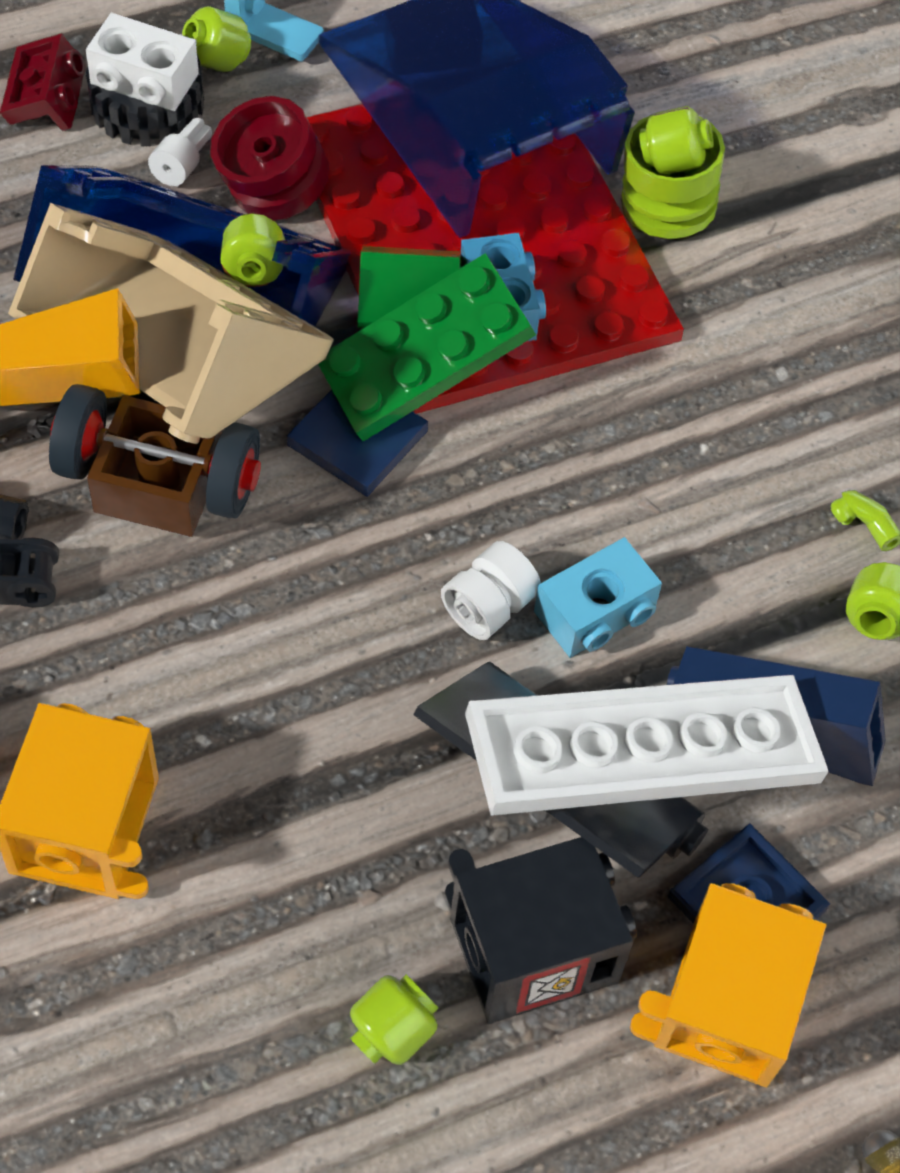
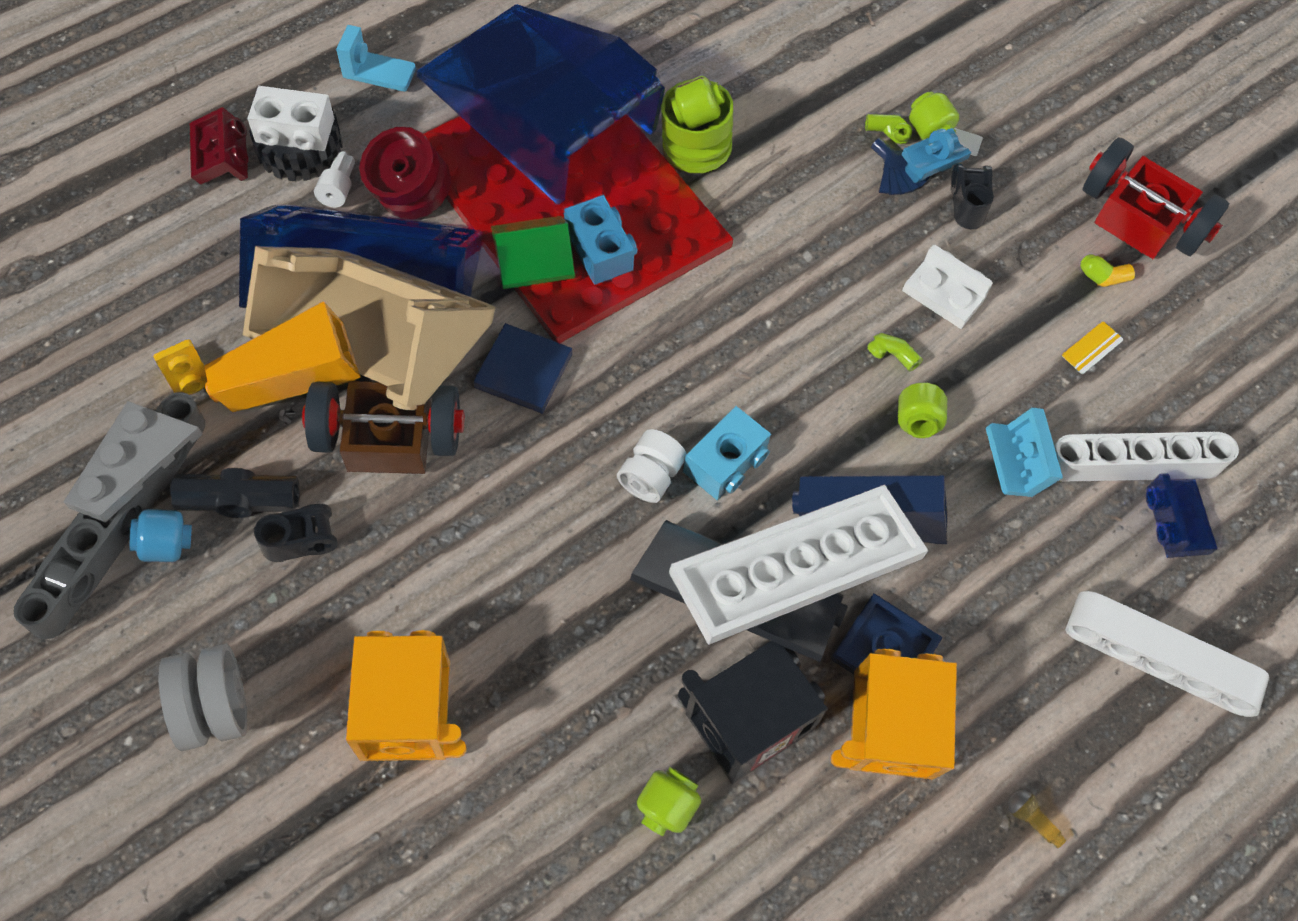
camera: 15 degrees left, 5 degrees up
lime head [182,6,251,72] -> none
lime head [220,213,286,288] -> none
green plate [318,253,536,442] -> none

